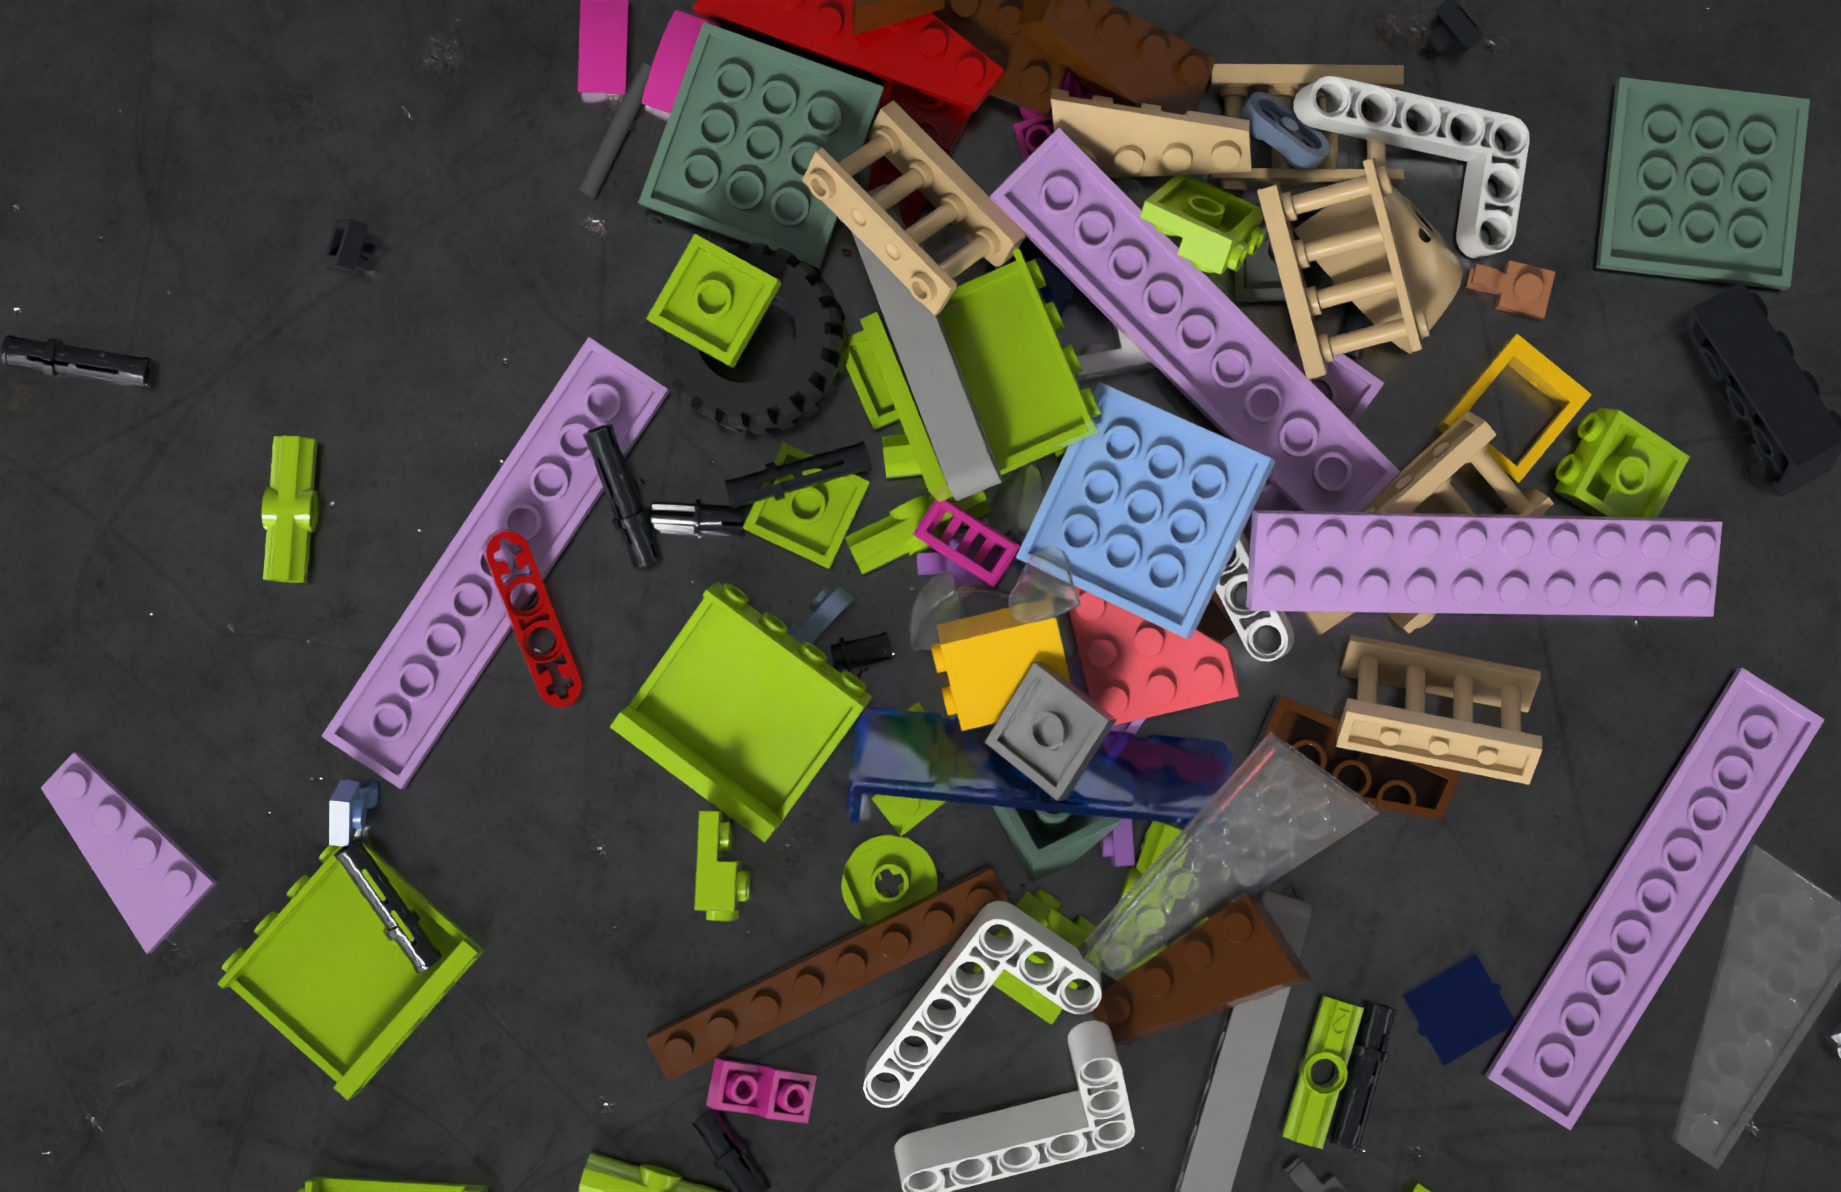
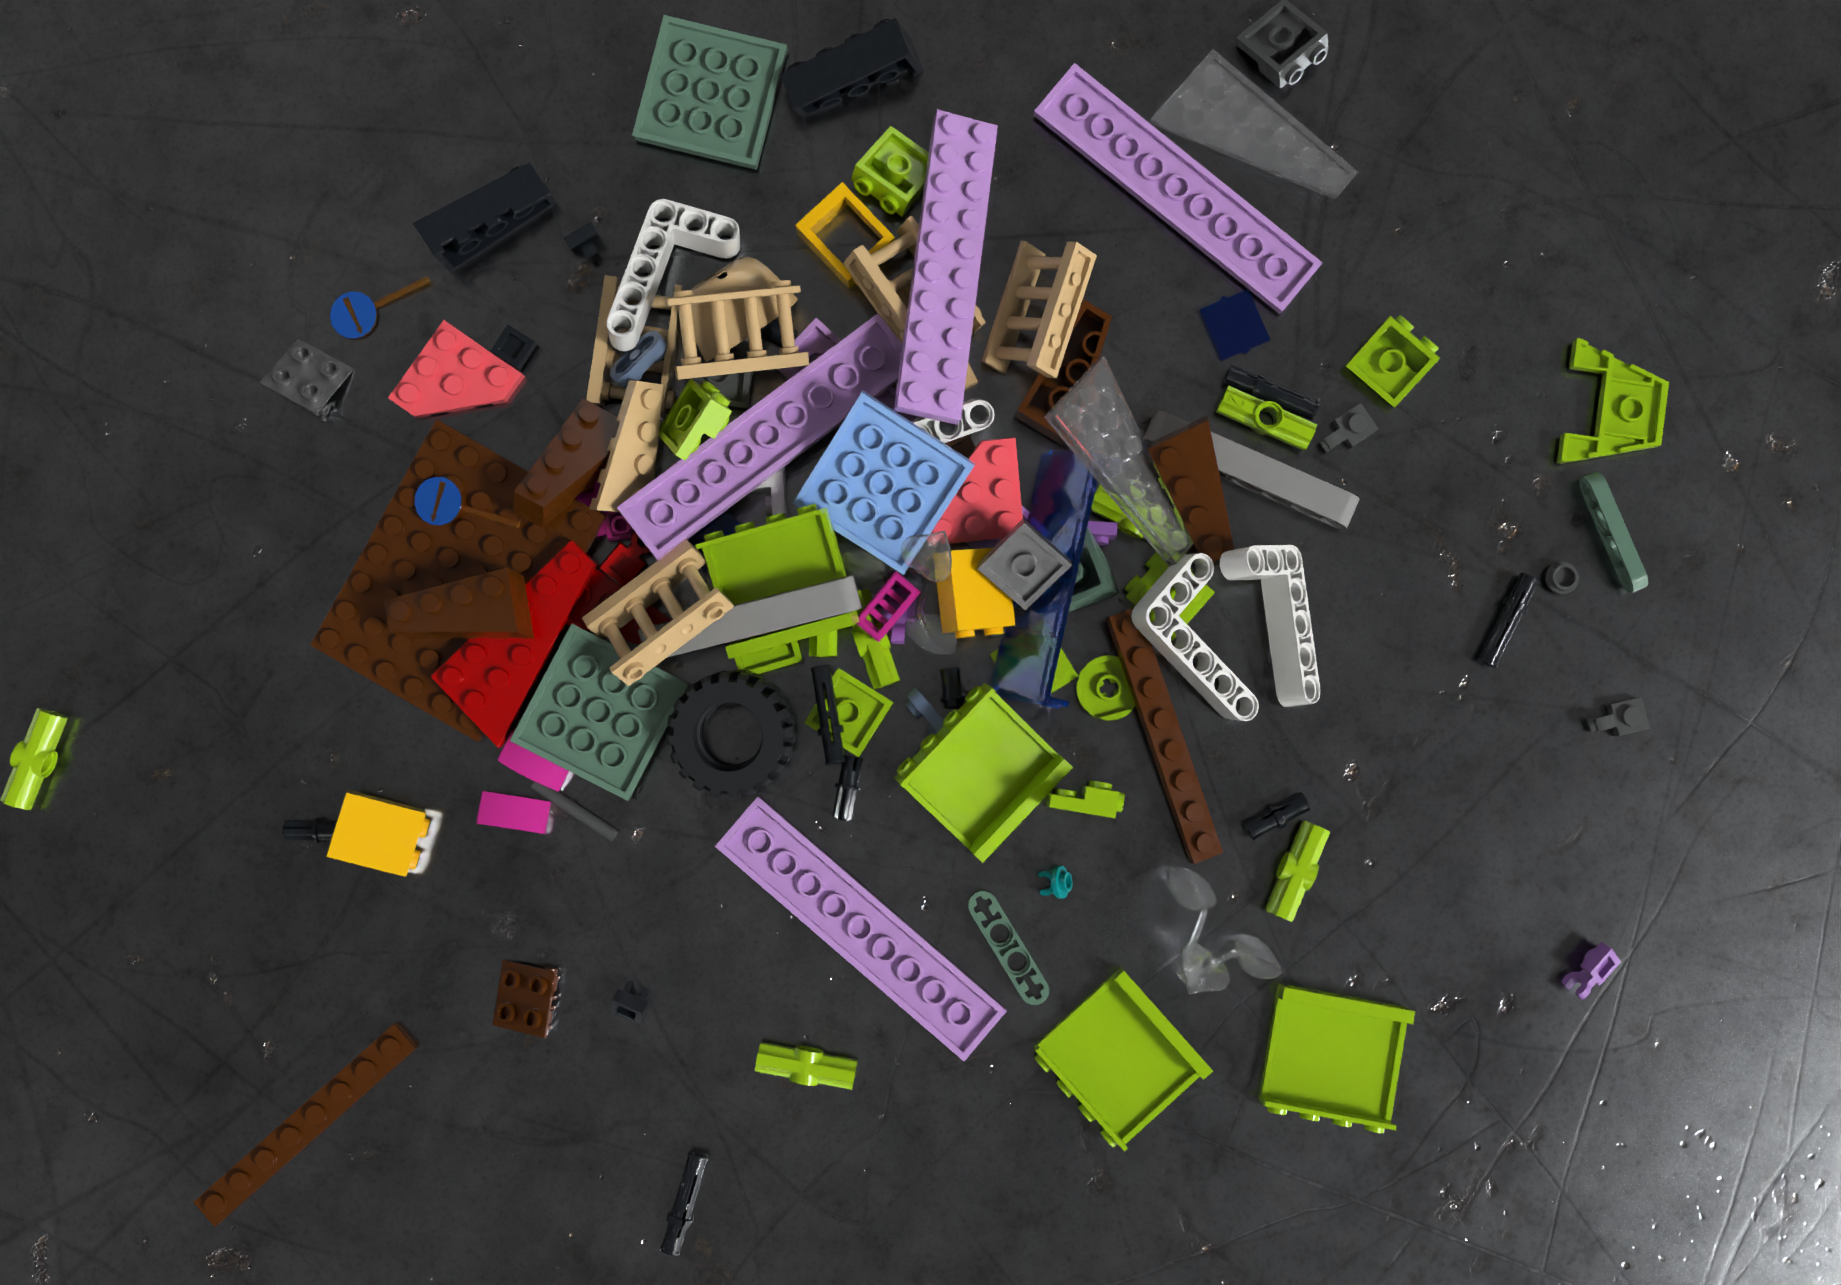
camera: 90 degrees left, 0 degrees up
lavender wing [41,752,217,954] -> none
medium blue plate [329,779,378,847] -> none
black pin [334,838,442,973] -> none
red beam [483,529,582,708] -> none
black pin [583,423,662,568] -> none
lime plate [646,234,782,368] -> none
dark pink slope [706,1058,817,1123] -> none
nougat plate [1465,260,1555,320] -> none
none -> reddish brown hinge [492,960,560,1038]
none -> red plate [599,531,650,586]
none -> sand green beam [968,890,1049,1005]
none -> teal plate [1038,866,1073,899]
none -> clear plant [1165,867,1282,995]

